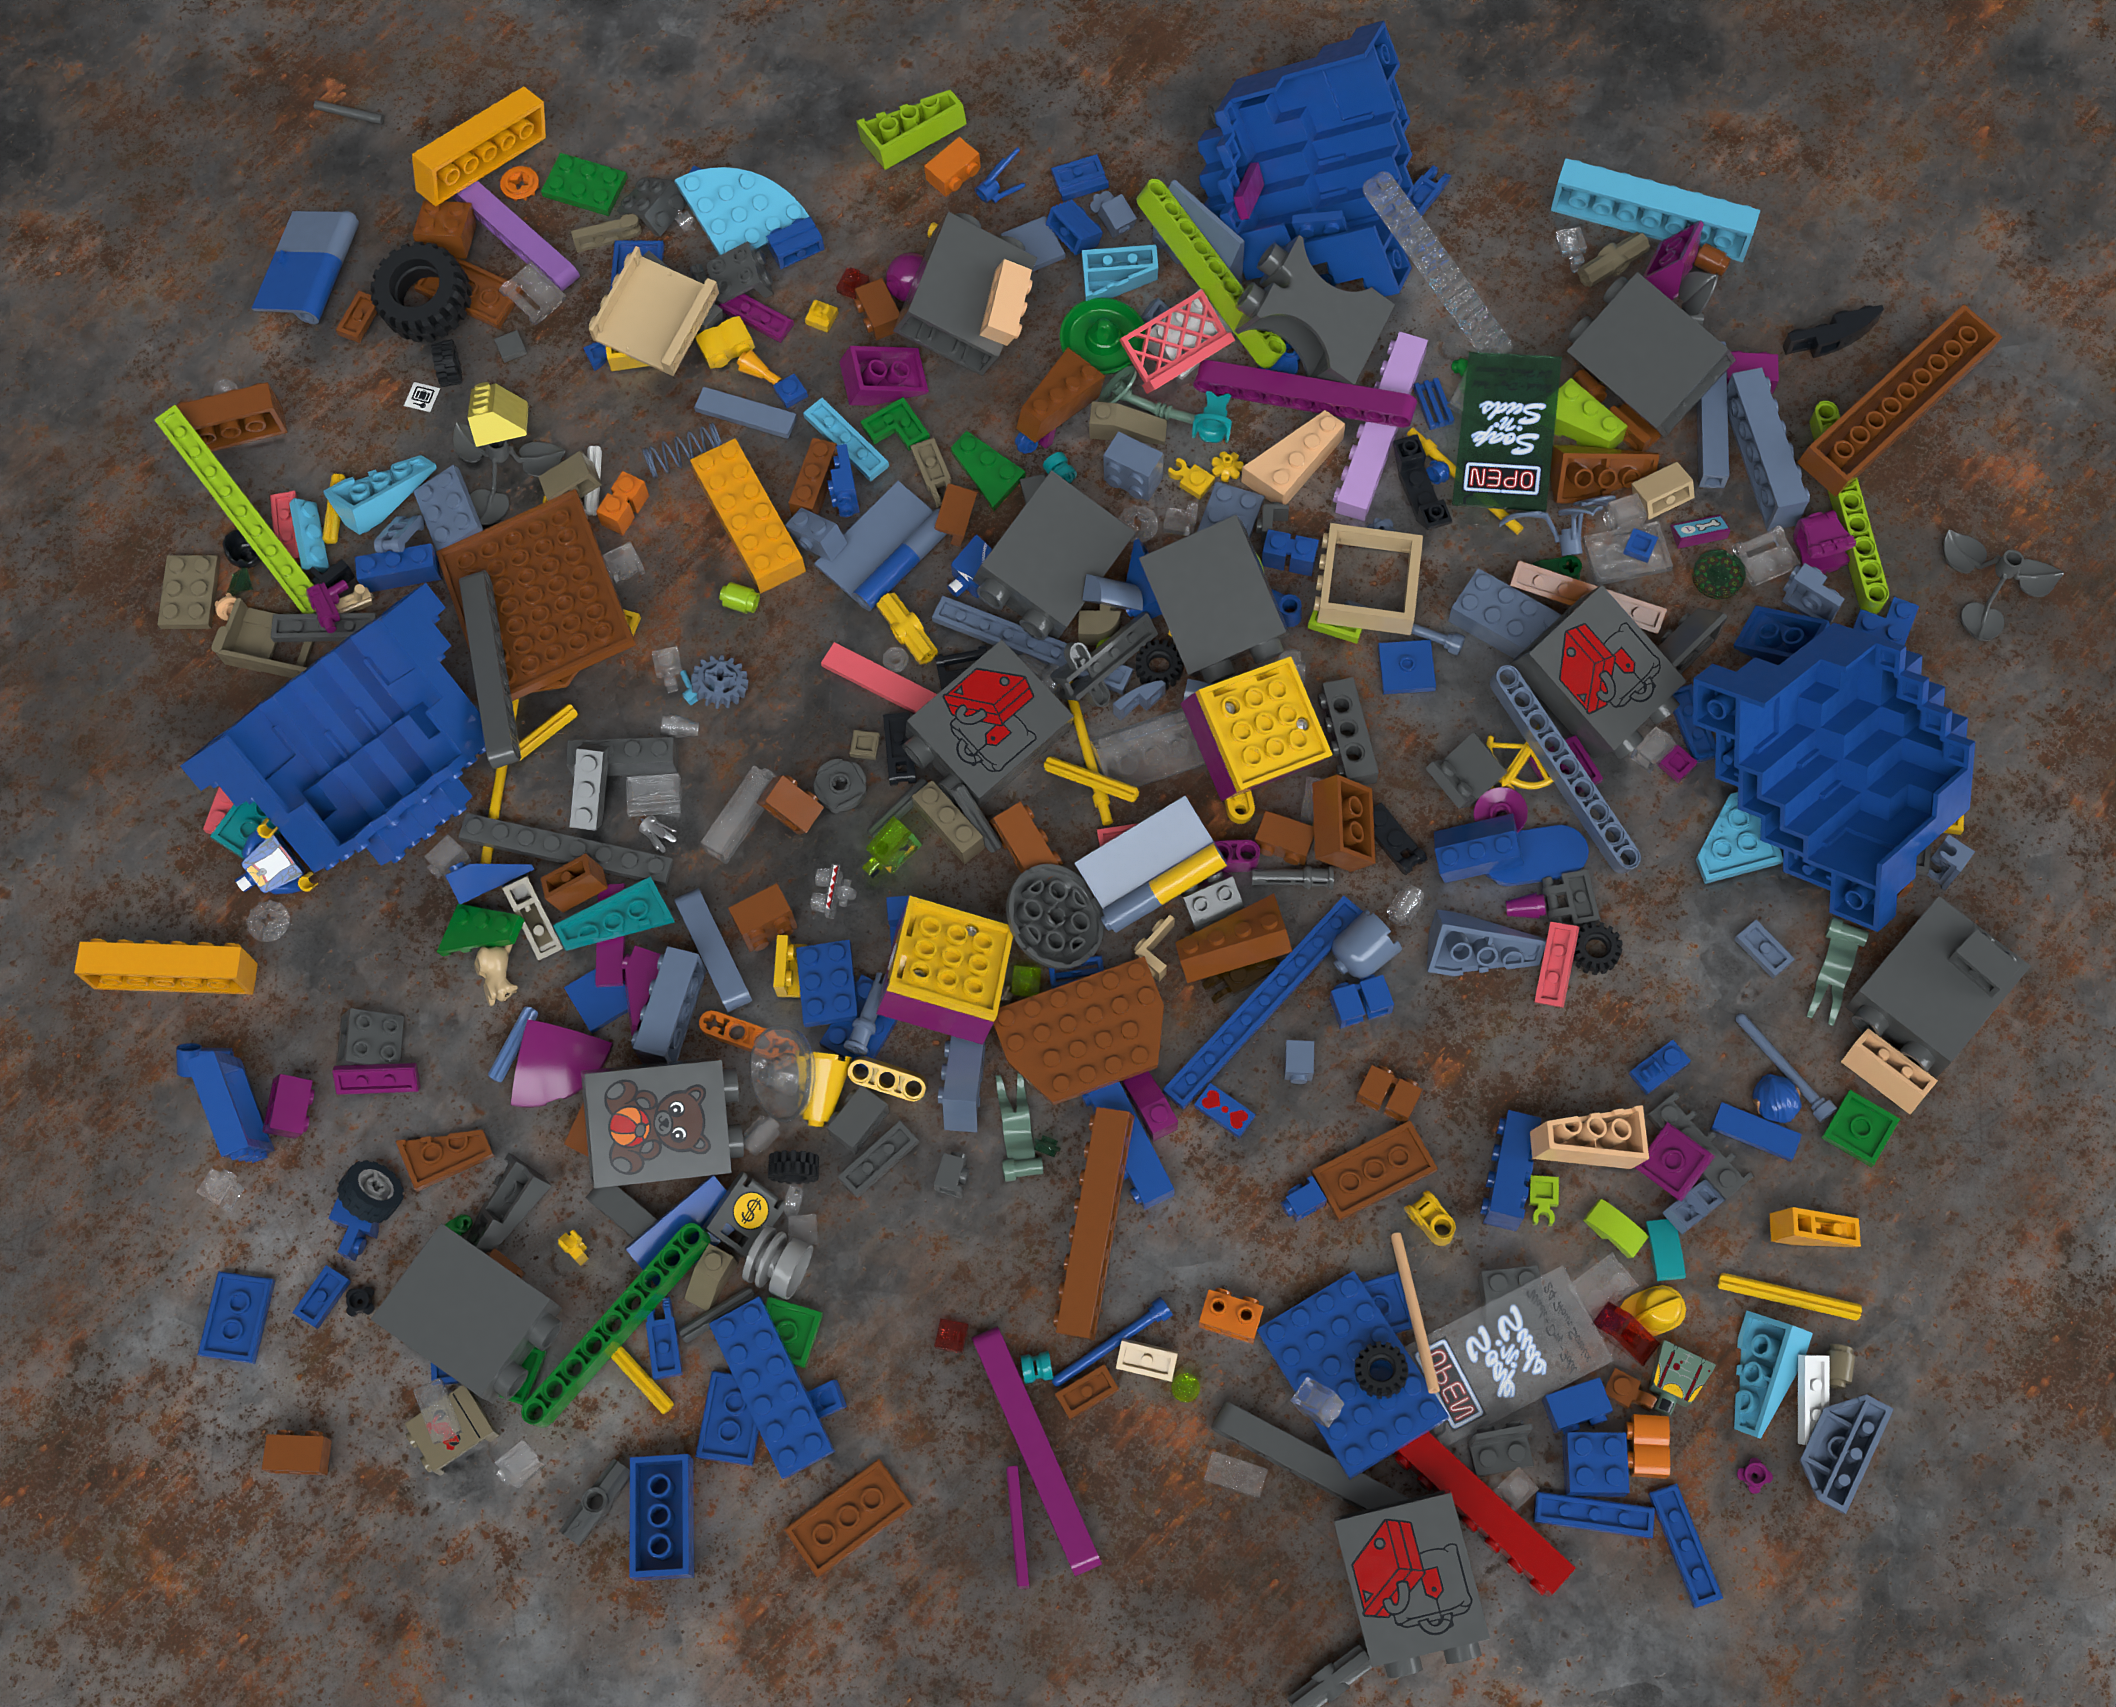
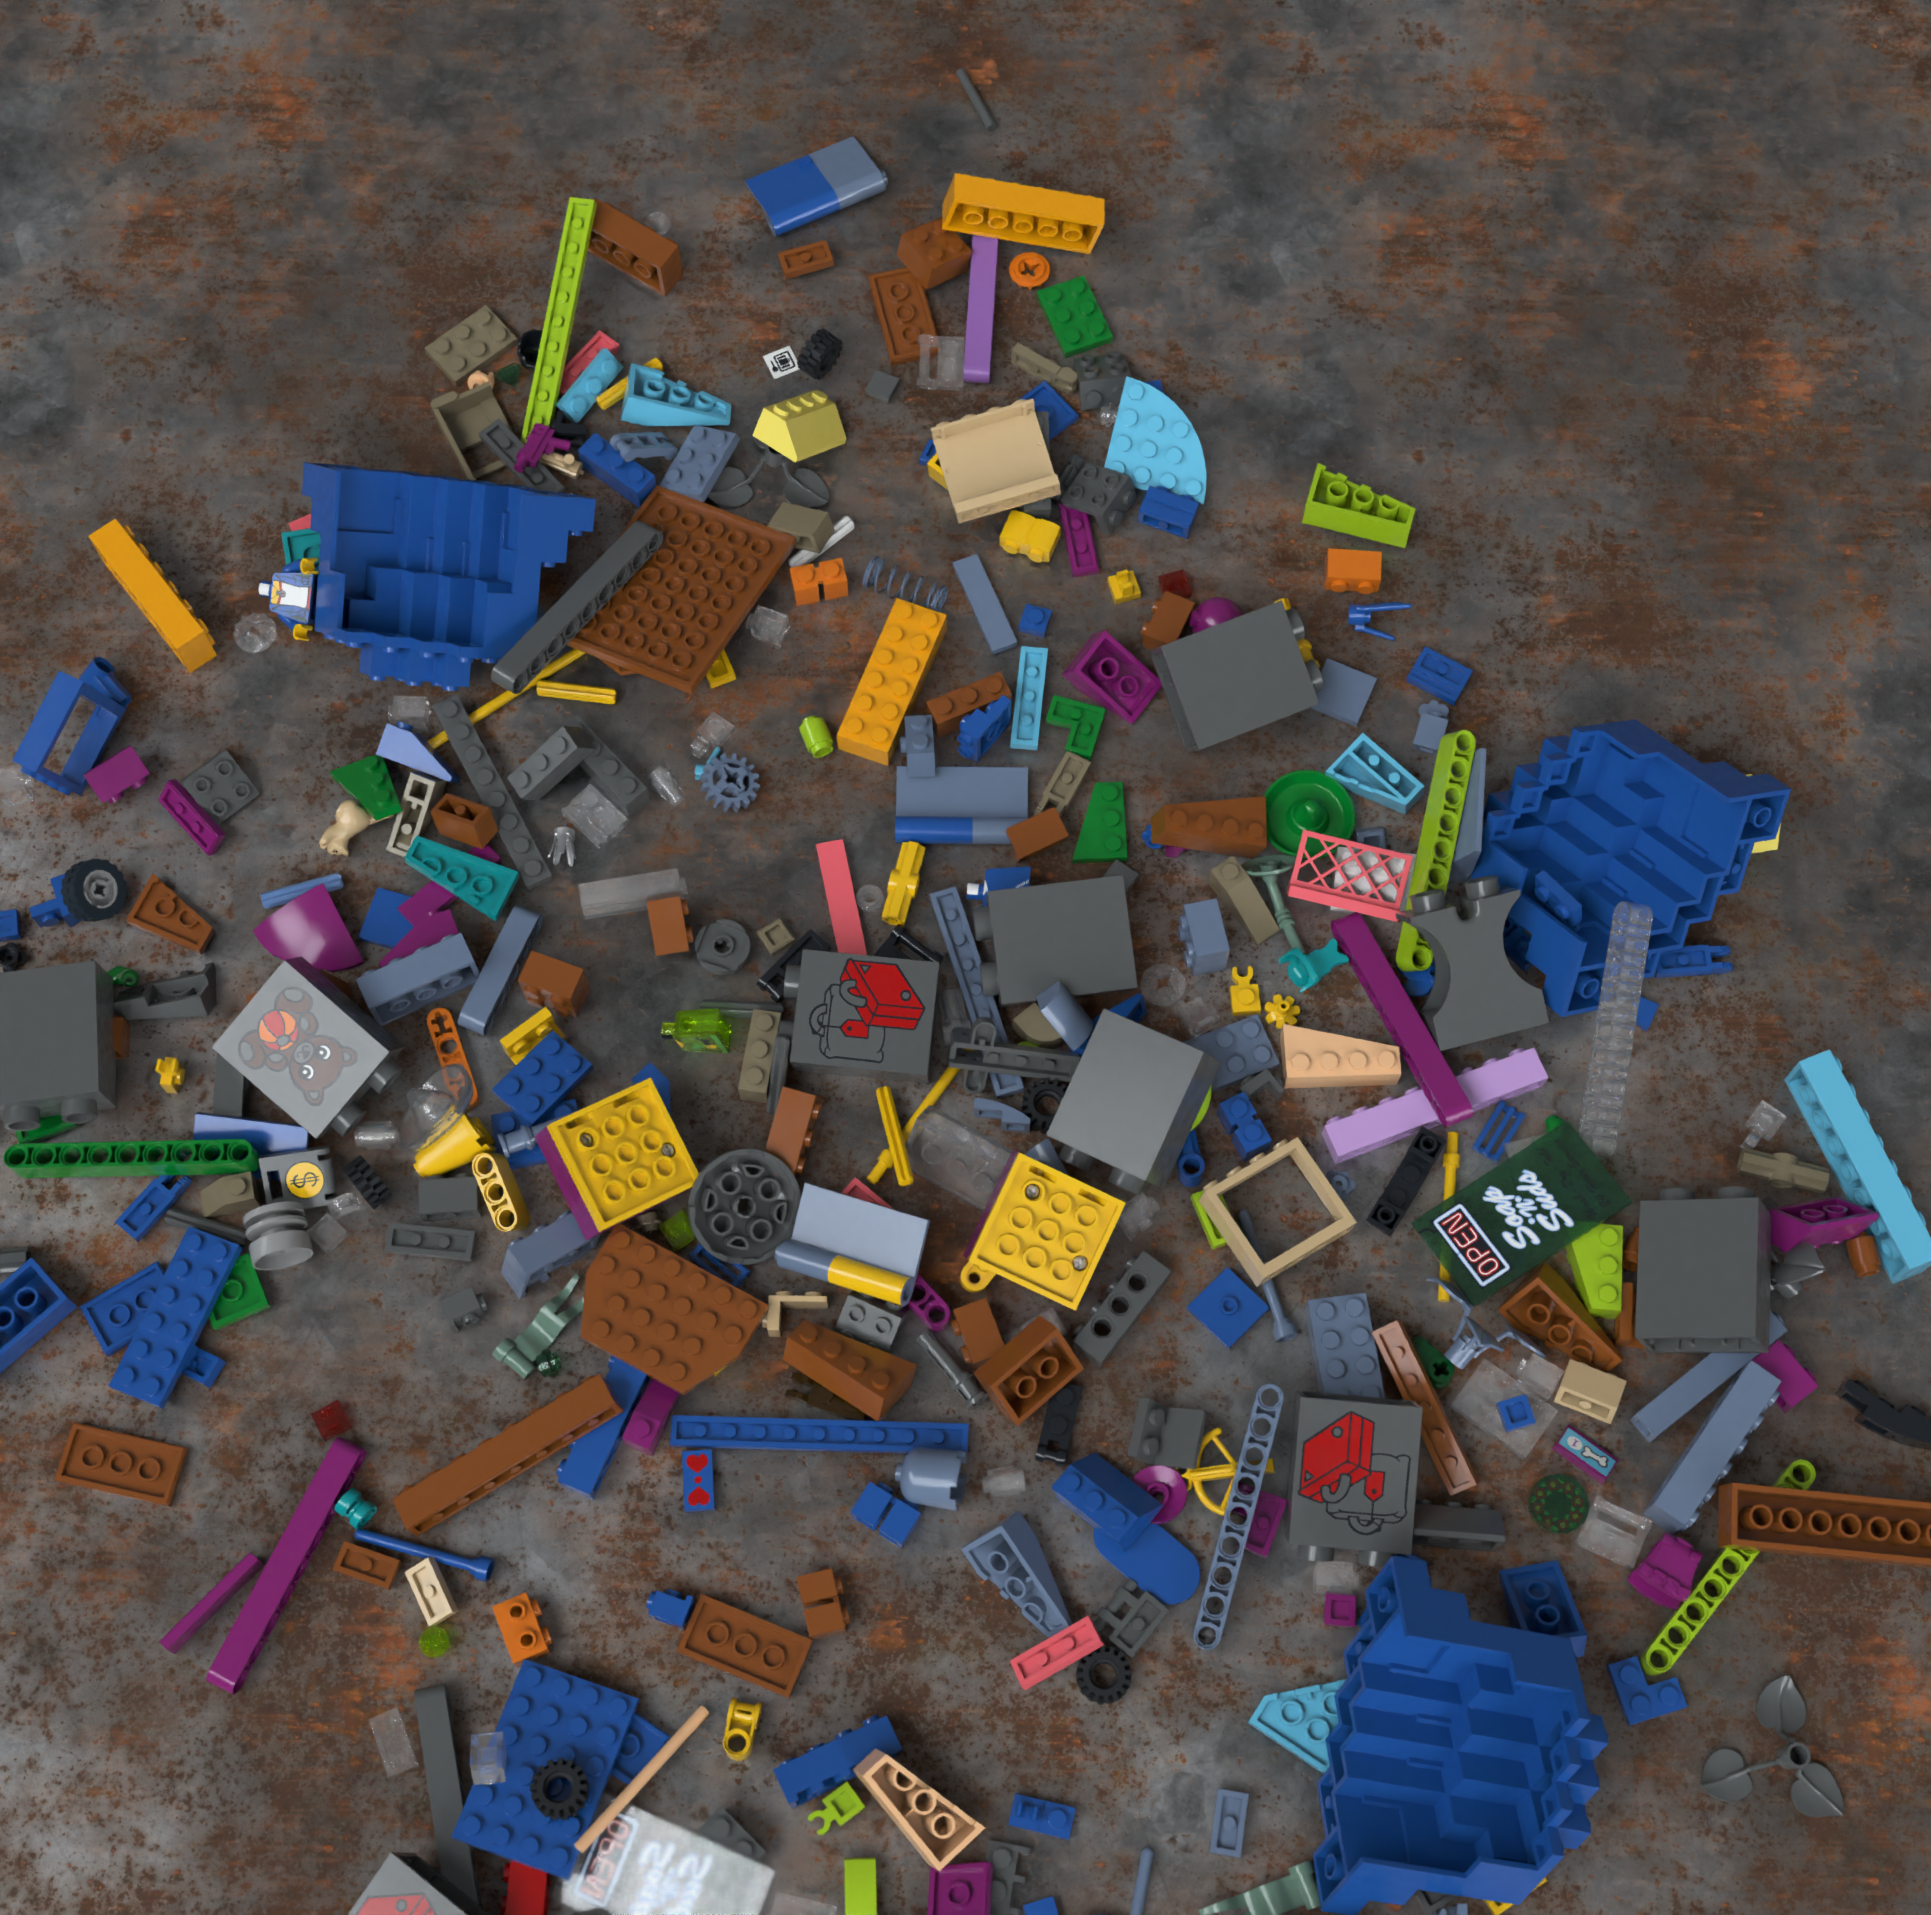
camera: 45 degrees right, 0 degrees up
black tyre [370,241,472,342] -> none
yellow axle [611,1346,674,1414] -> none
light orange cone [737,350,782,385] -> none
clear hips [810,864,857,919] -> none
light nougat brick [980,259,1033,346] -> none
teal wheel [1043,452,1077,483] -> none
blue brick [1046,199,1103,255] -> none
magenta tile [1234,162,1265,220] -> none
sand blue brick [1284,1040,1314,1084] -> none
blue plate [1426,460,1450,485] -> none
magenta cone [1506,892,1546,919] -> none
sand blue plate [1782,563,1845,624] -> none

